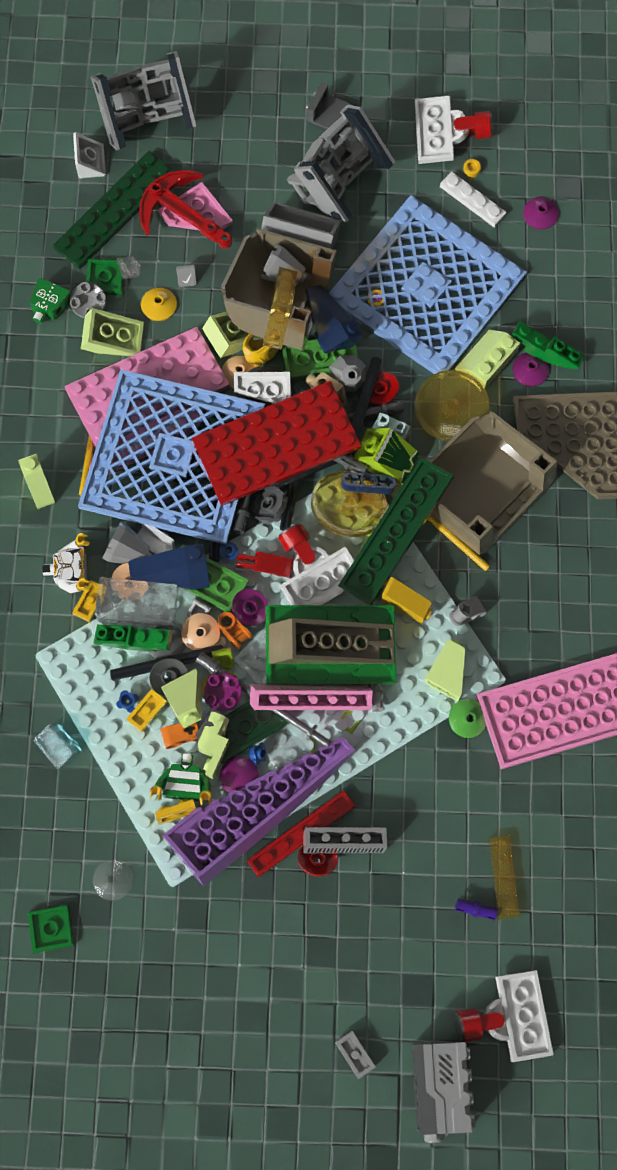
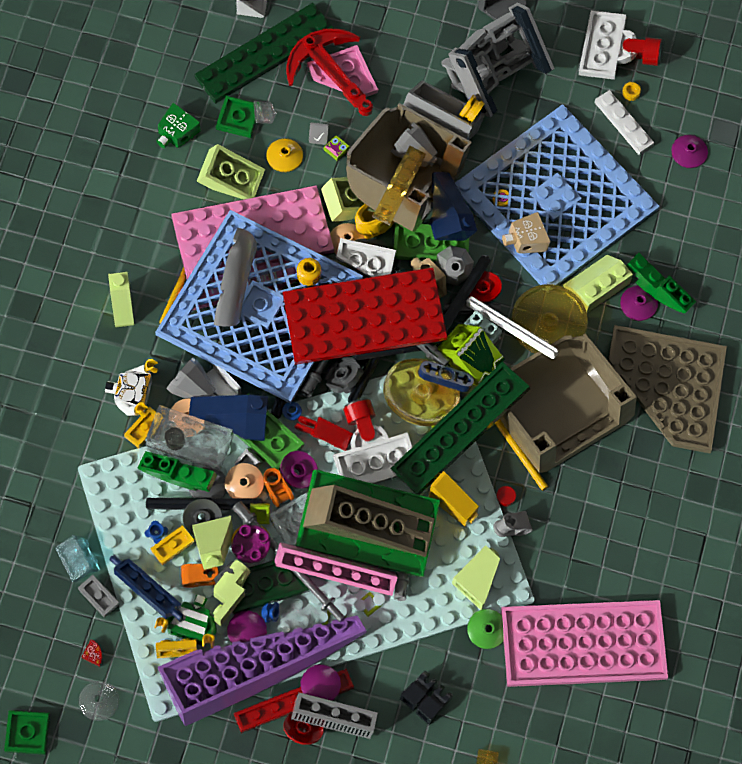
camera: 10 degrees right, 5 degrees down
light grey dish [70,282,106,319] -> none
none -> light grey plate [78,575,120,618]
none -> red tile [82,639,102,667]
none -> dark blue plate [109,554,186,622]
none -> clear smoke wheel [165,427,185,450]
none -> light grey brick [214,228,257,327]
none -> yellow head [297,258,322,286]
none -> magenta dish [301,664,341,701]
none -> tile [324,136,350,161]
none -> black legs [400,671,454,725]
none -> yellow wheel [458,95,485,123]
none -> white axle [466,296,559,359]
none -> red tile [496,486,516,507]
none -> tan torso [502,212,550,254]

